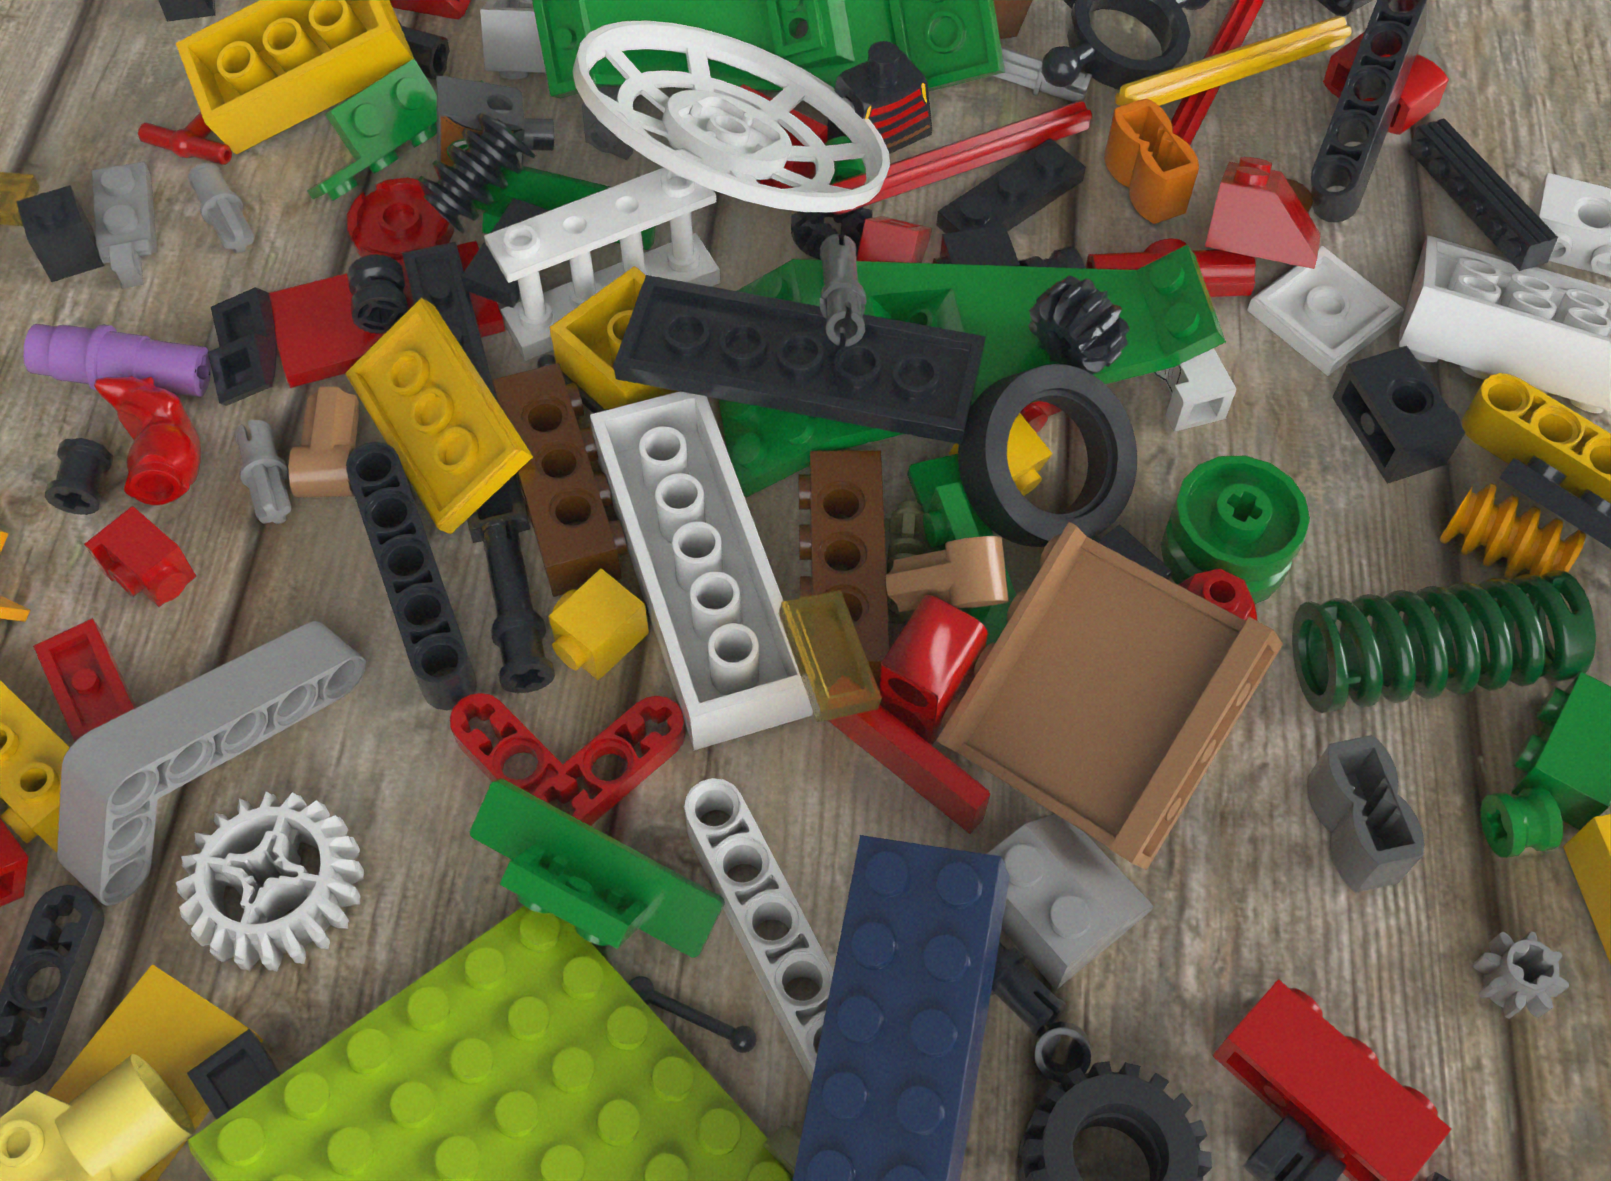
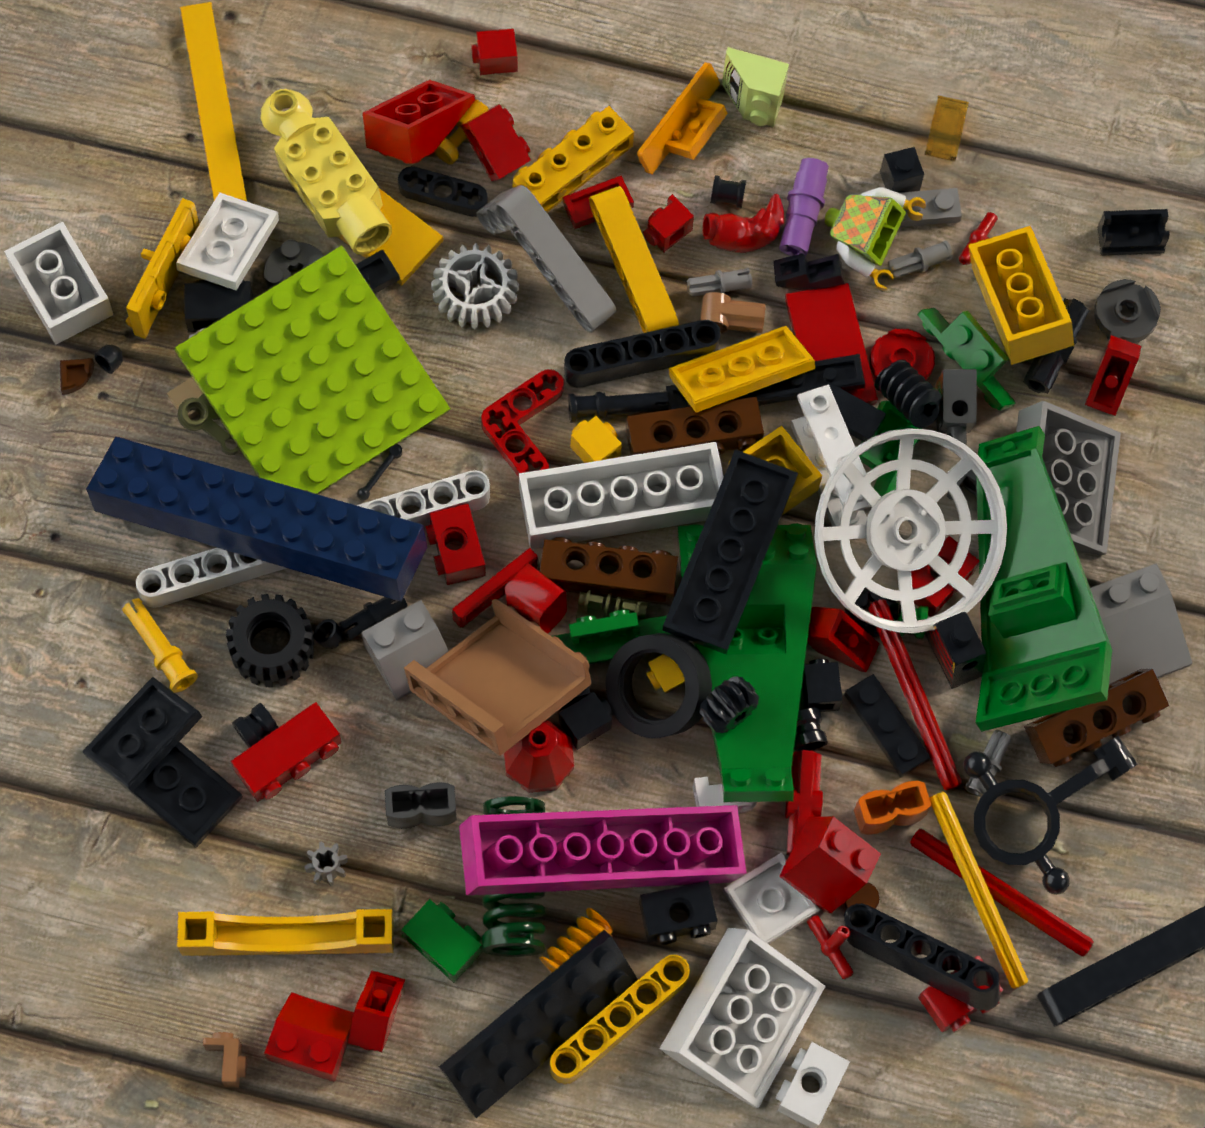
camera: 95 degrees right, 10 degrees up
black wheel [347,254,408,334] -> none
green bracket [470,778,725,958] -> none
clear yellow tile [778,590,882,722] -> none
dark grey pin [820,234,866,346] -> none
medium nougat piece [886,536,1009,612] -> none
green wheel [1160,455,1310,604] -> none
black piece [1409,118,1558,271] -> none
green wheel [1481,786,1563,858] -> none
none -> red brick [425,503,486,585]
none -> dark pink brick [459,805,746,896]
none -> yellow beam [589,186,679,333]
none -> red piece [807,915,854,979]
none -> torso [825,187,926,291]

